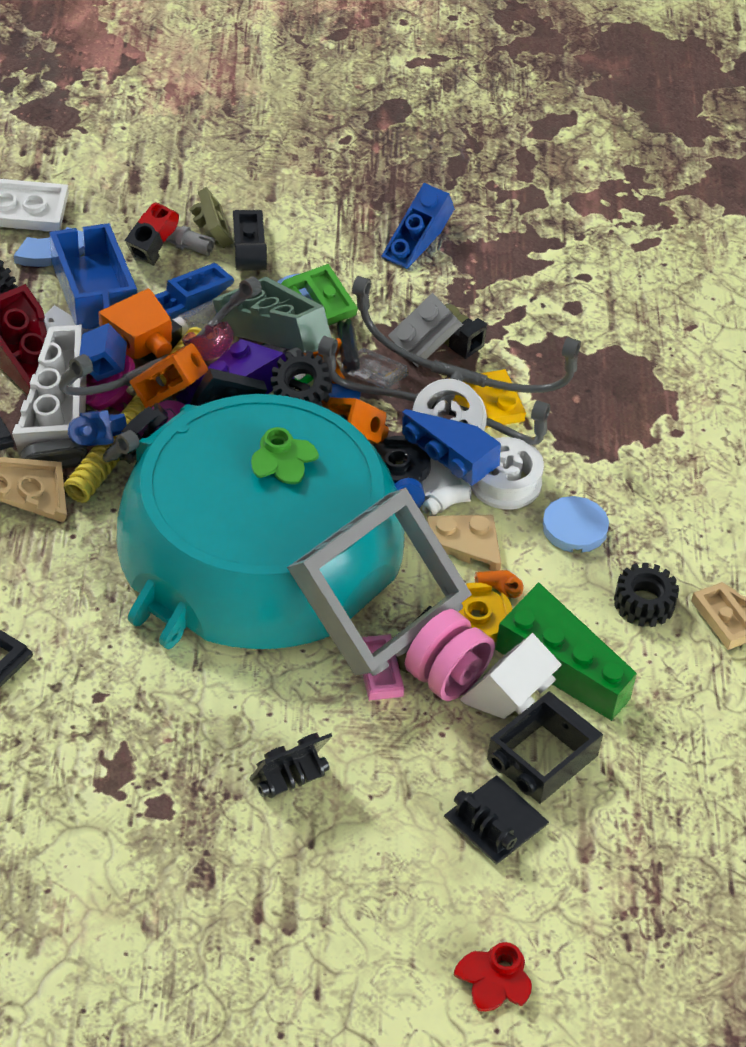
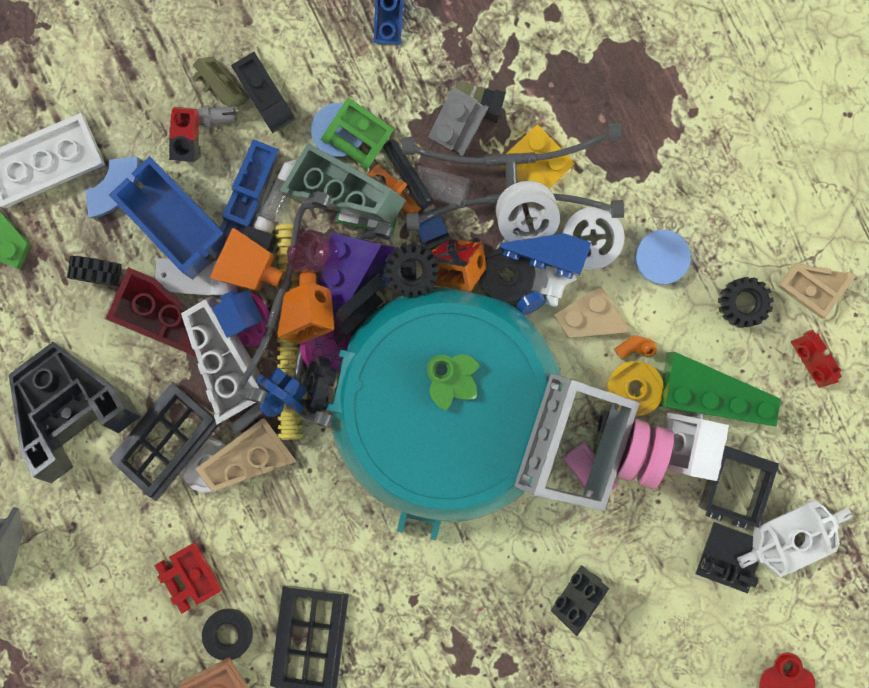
camera: 25 degrees left, 40 degrees up
none -> white plate [737,499,853,578]
none -> red hinge [790,329,842,388]

